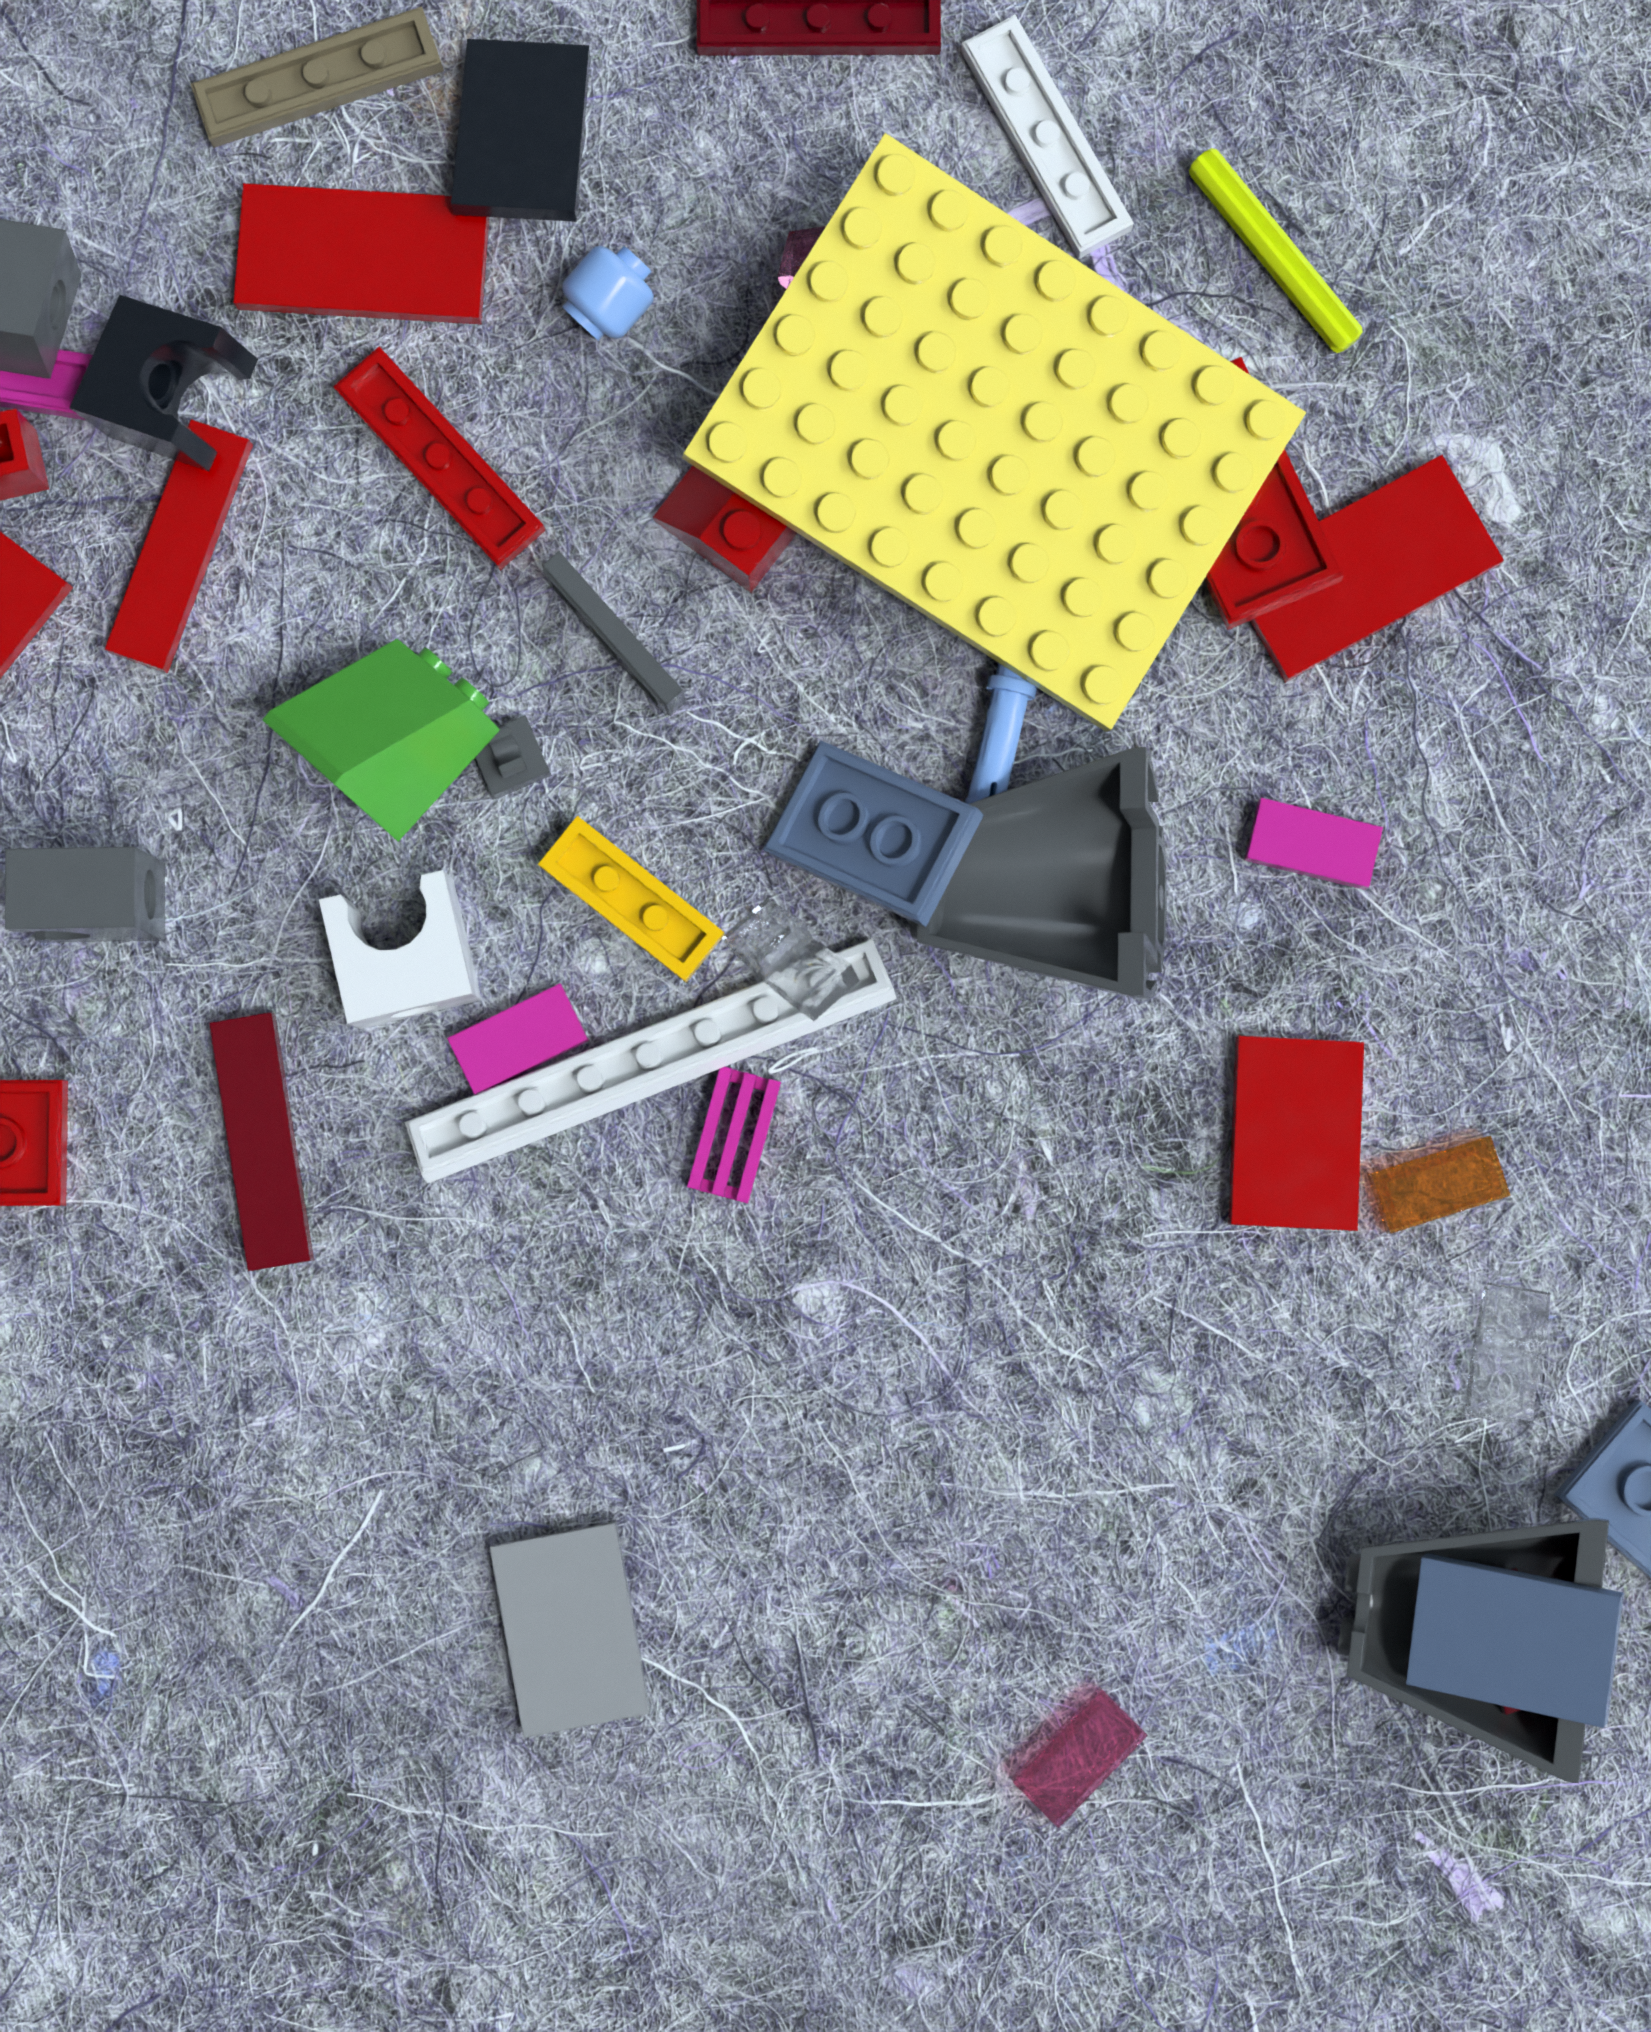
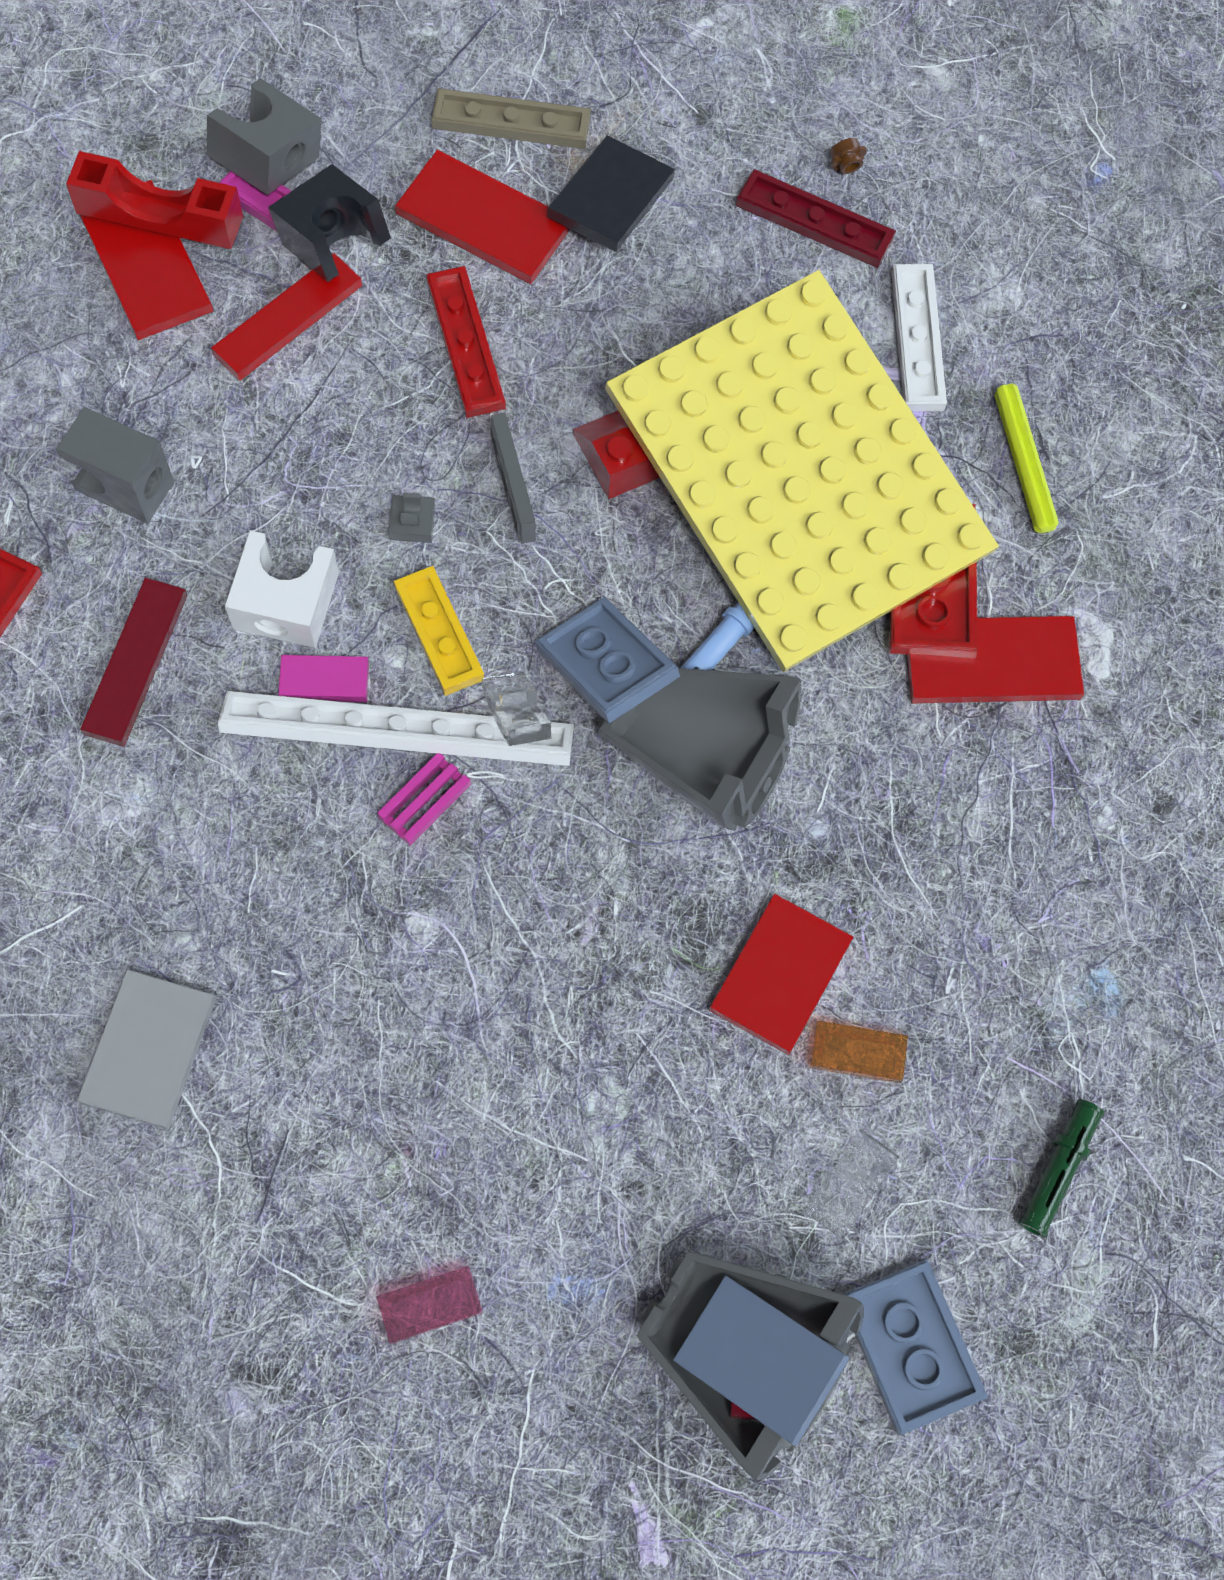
camera: 20 degrees right, 15 degrees down
bright green slope [262,639,500,842] -> none
light blue head [562,246,654,341] -> none
dark pink tile [1244,798,1383,890] -> none

